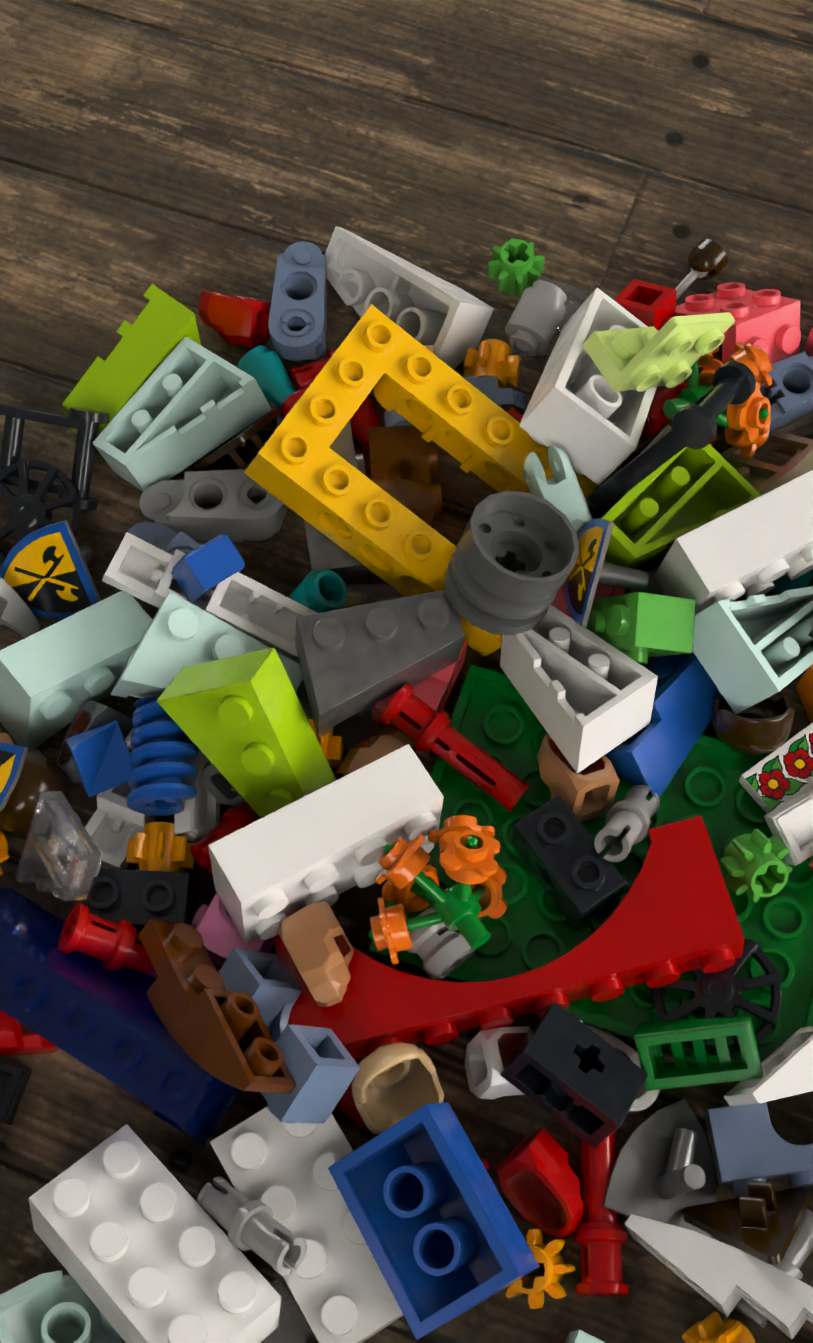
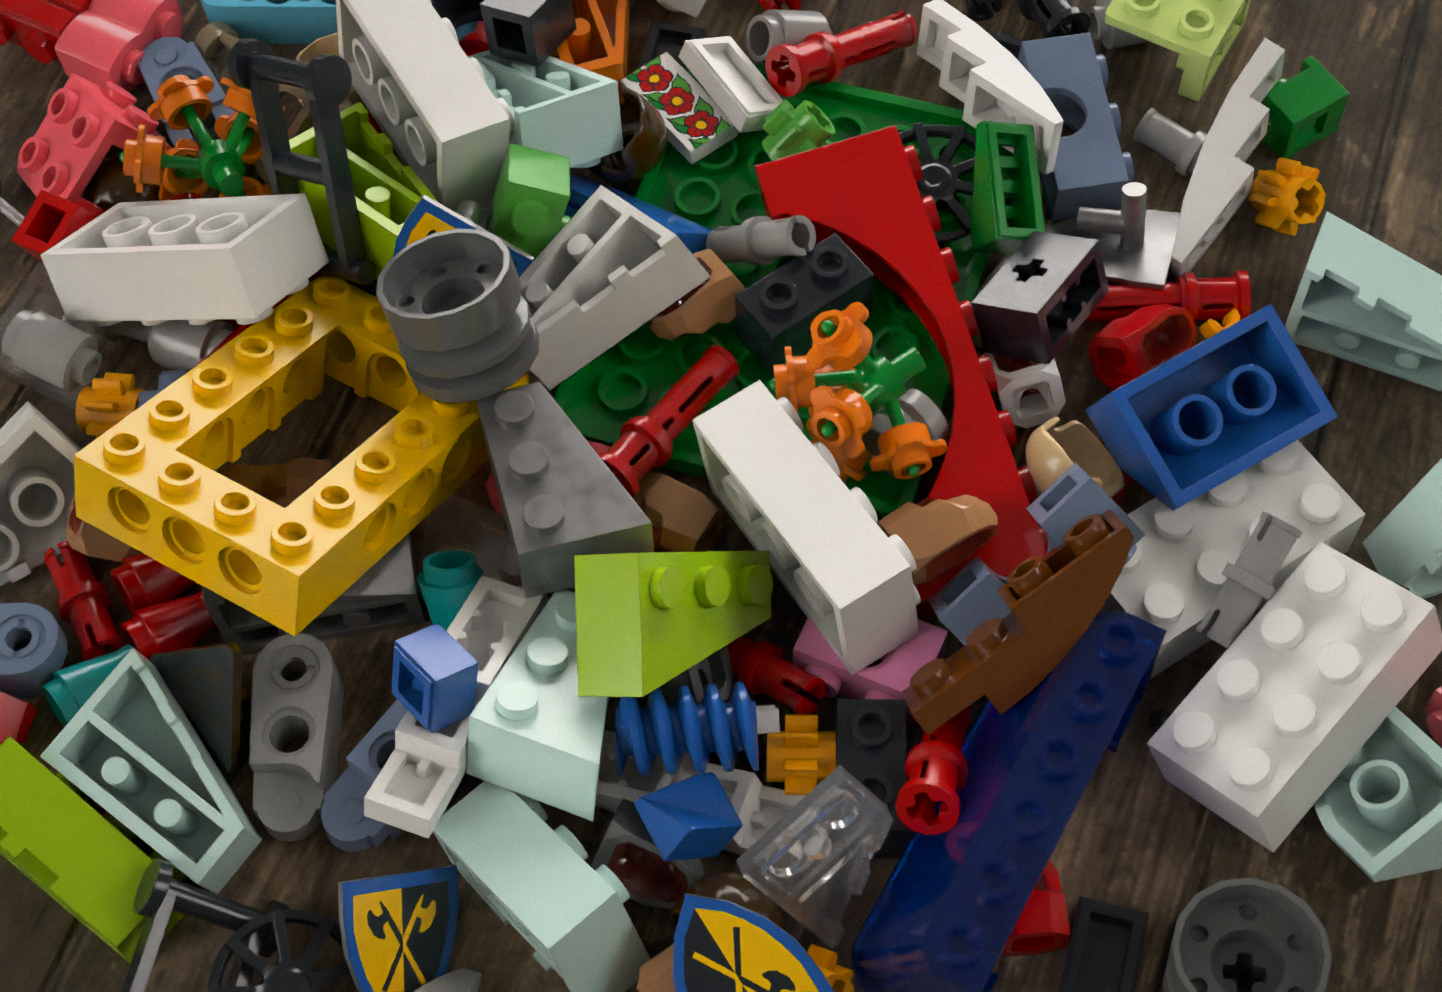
camera: 90 degrees left, 5 degrees down
light aqua piece [523,445,593,532] -> none
yellowish green bracket [582,312,736,392] -> none
dark brown piece [682,1181,811,1264] -> none

